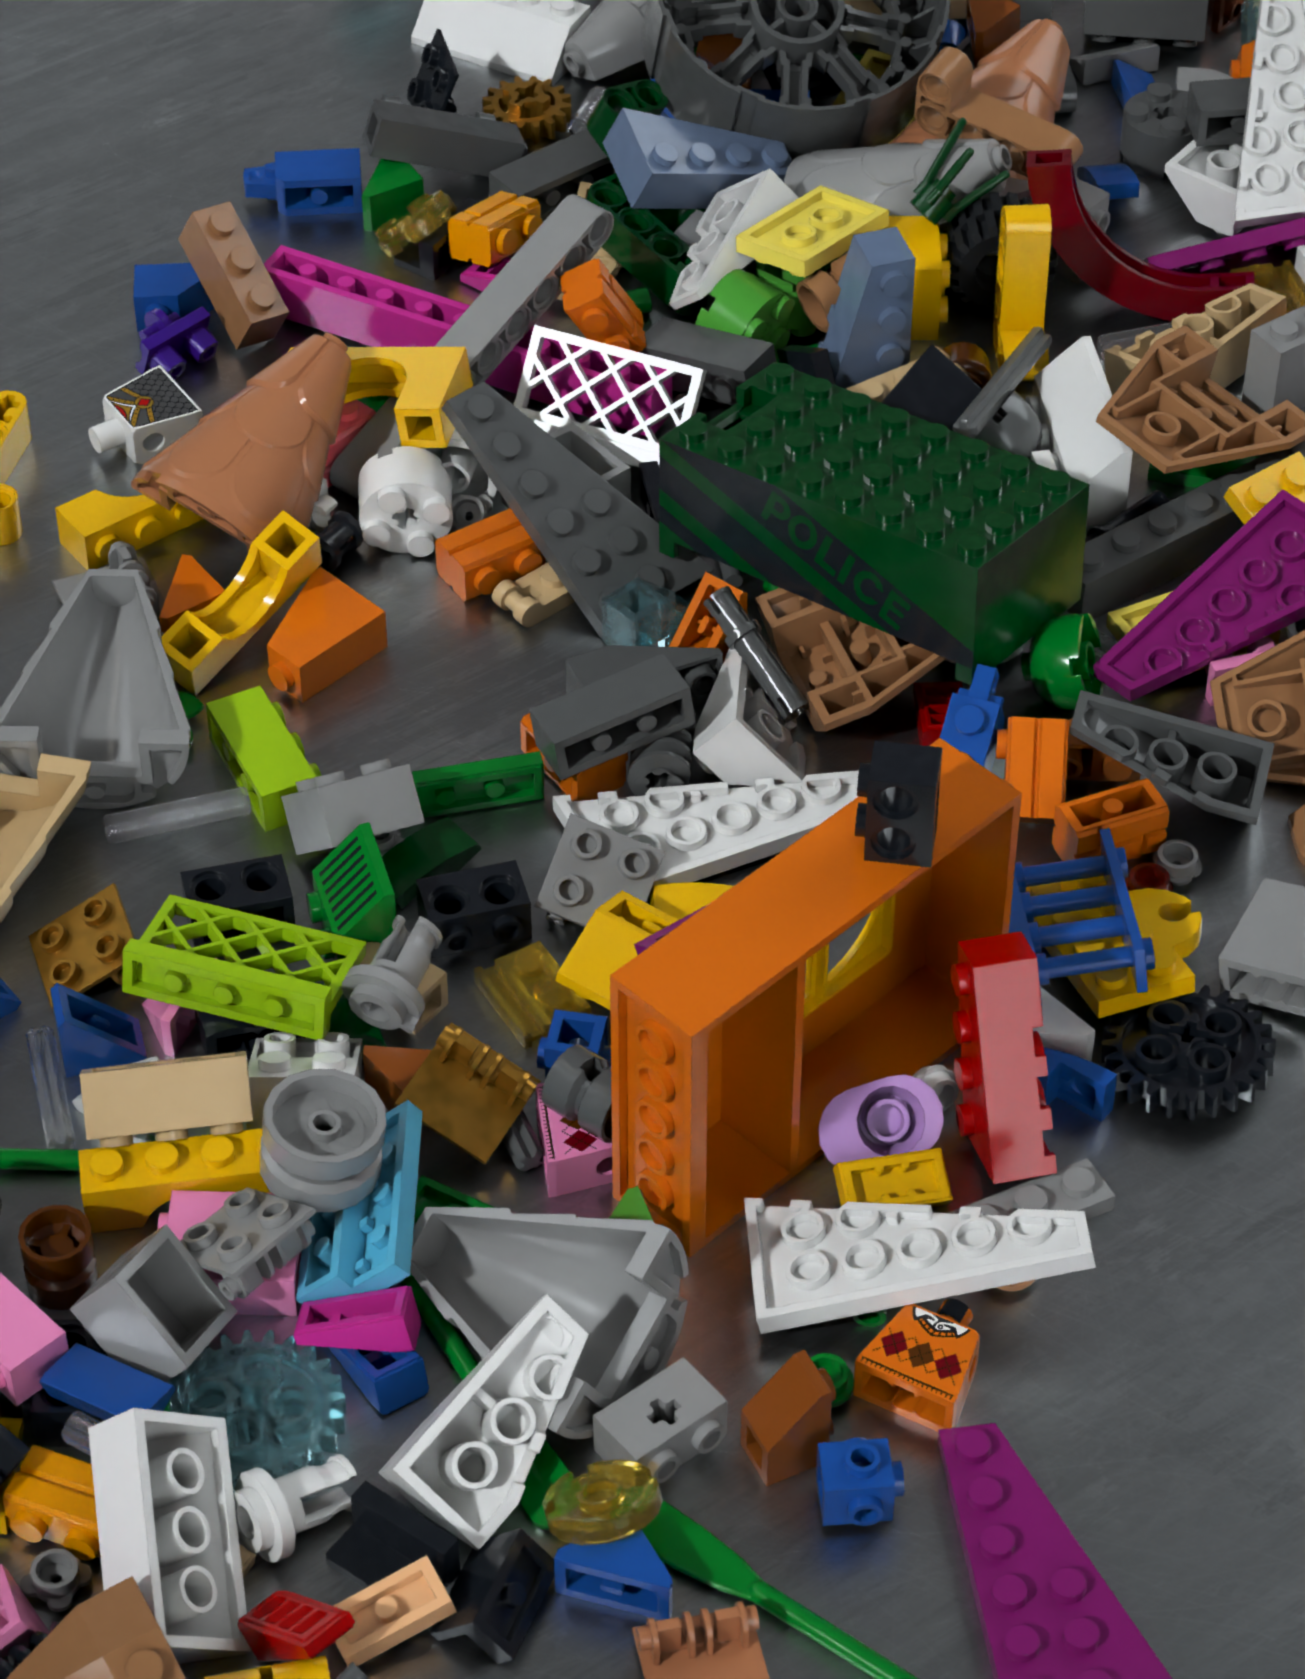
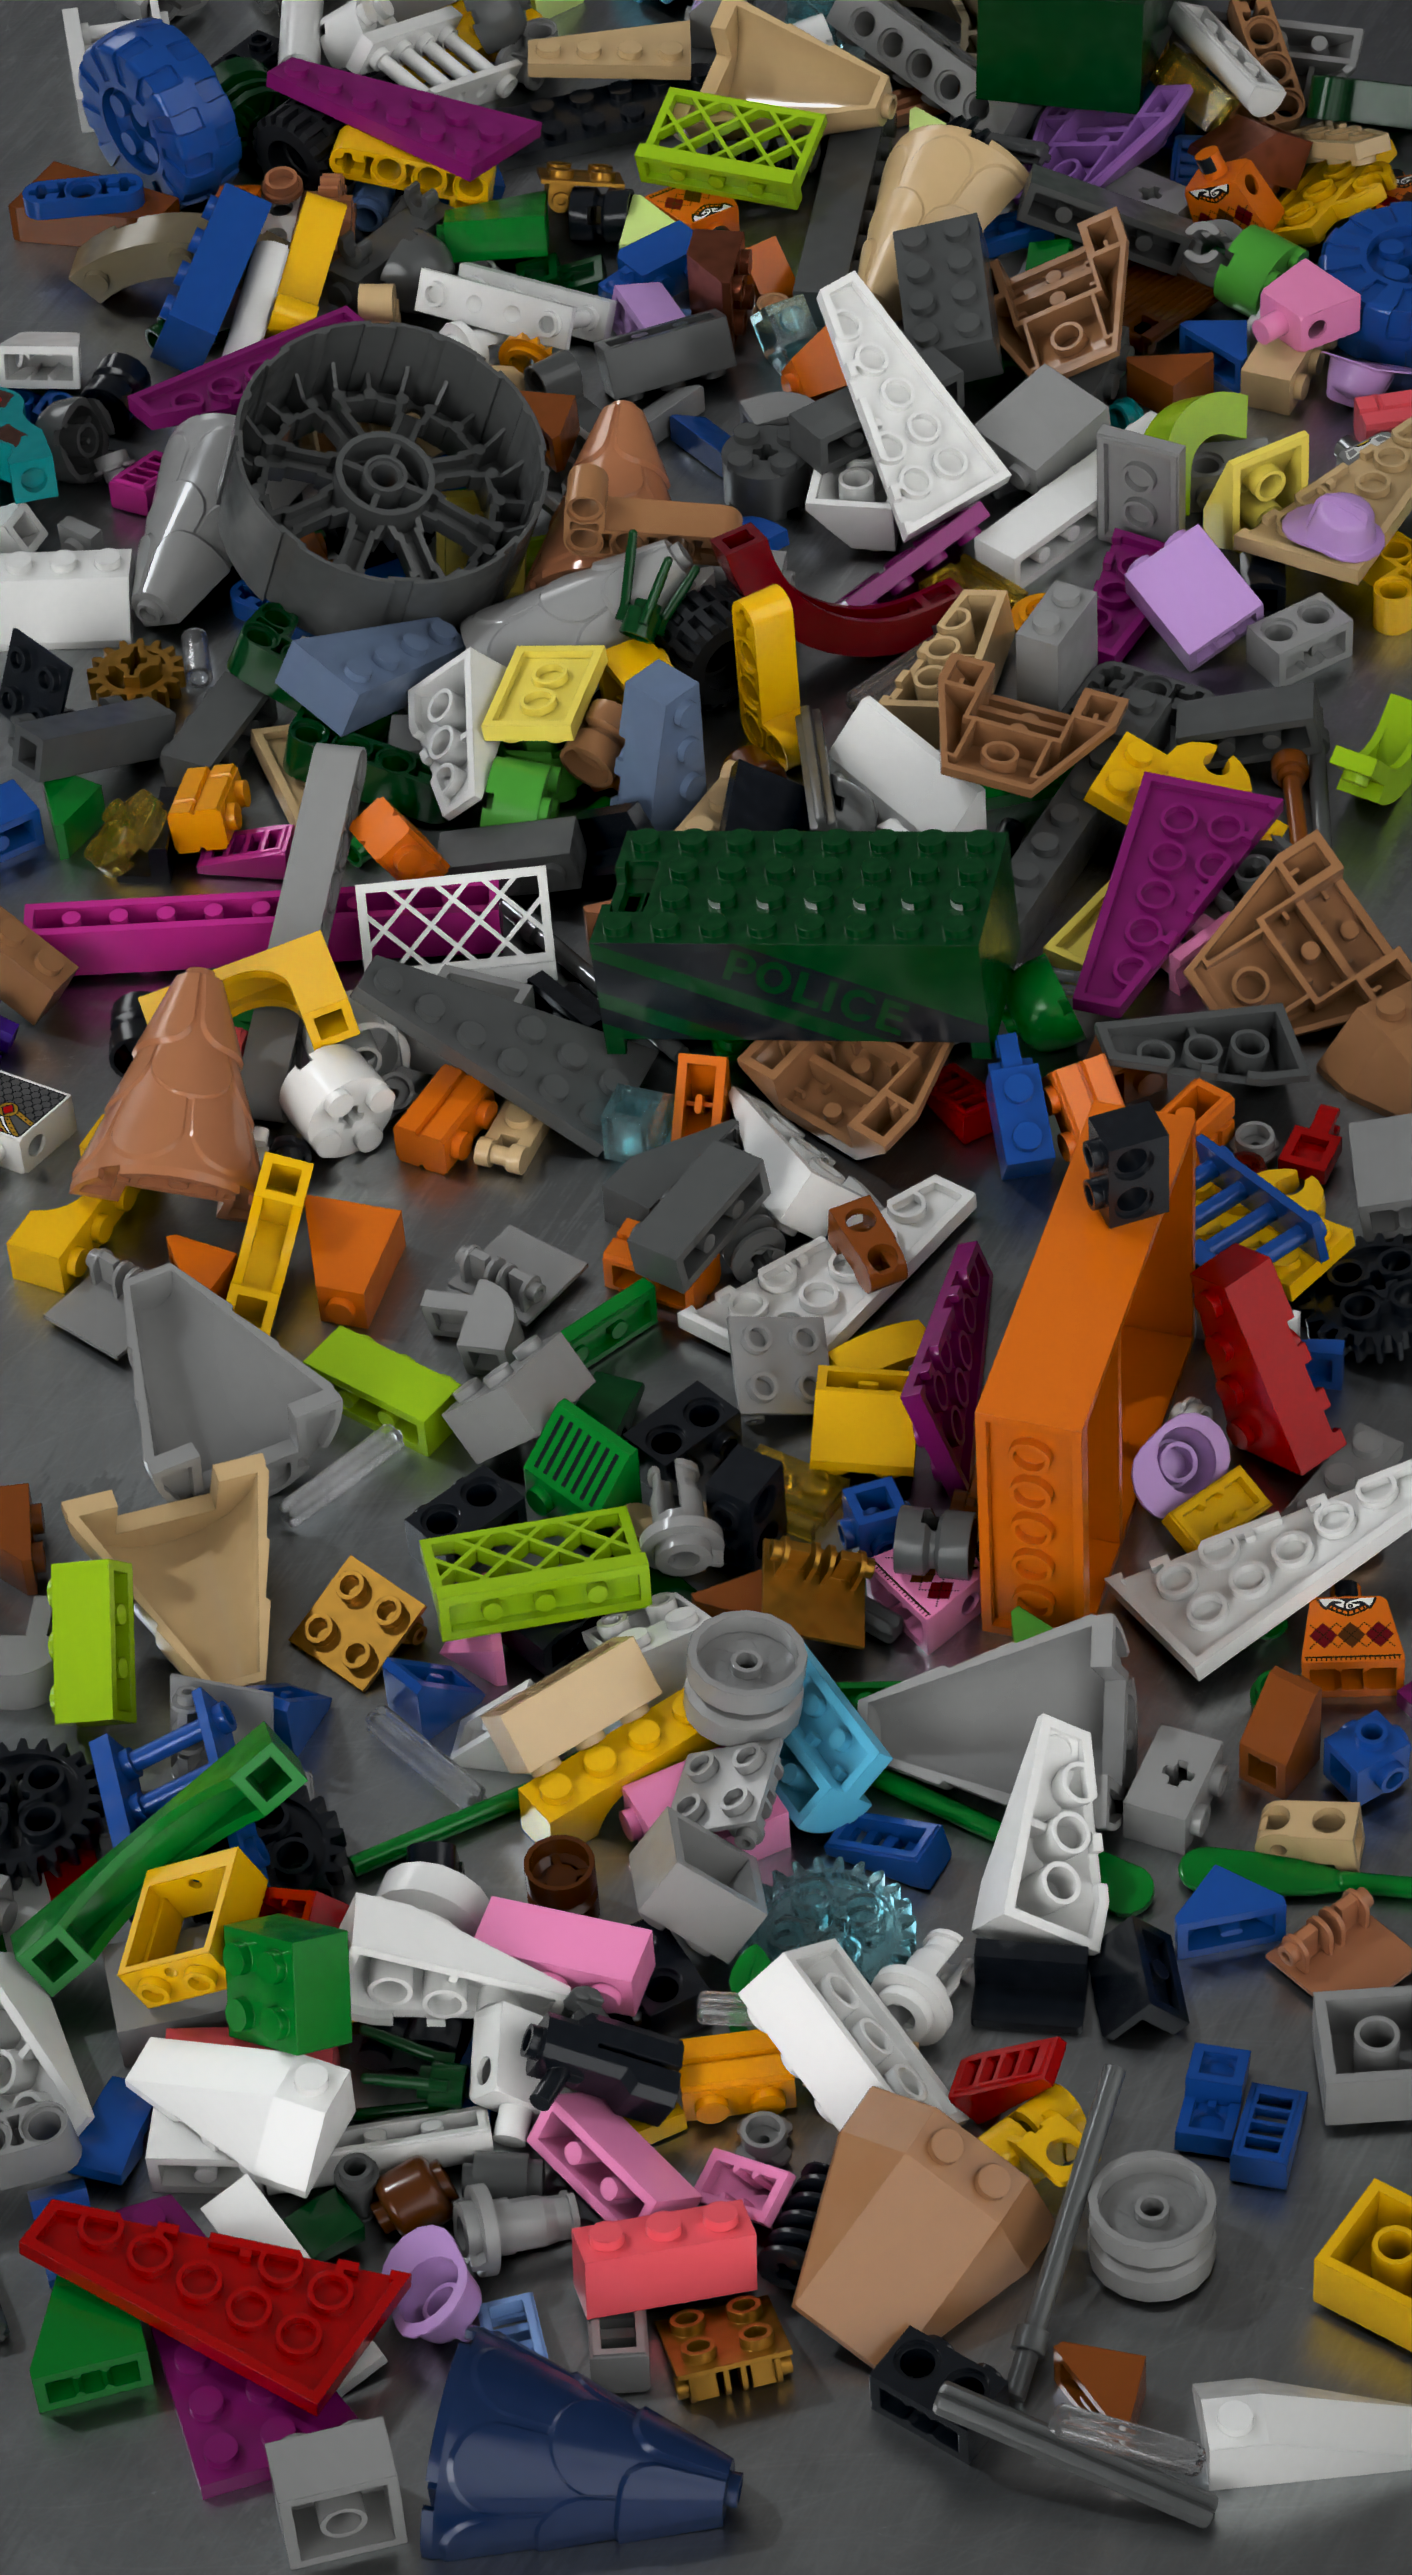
camera: 25 degrees left, 0 degrees up
blue slope [39,1343,176,1421] -> none
dark pink slope [293,1286,421,1352] -> none
light nougat plate [333,1555,457,1667] -> none
clear yellow tile [542,1459,663,1545] -> none
dark grey pin [703,586,810,722] -> none
none -> light grey brick [420,1279,525,1376]
none -> light grey hinge [448,1225,588,1327]
none -> black brick [705,1444,788,1572]
none -> dark orange leg [828,1195,908,1294]
none -> tan leg [1255,1800,1365,1872]
none -> red plate [1278,1104,1342,1185]

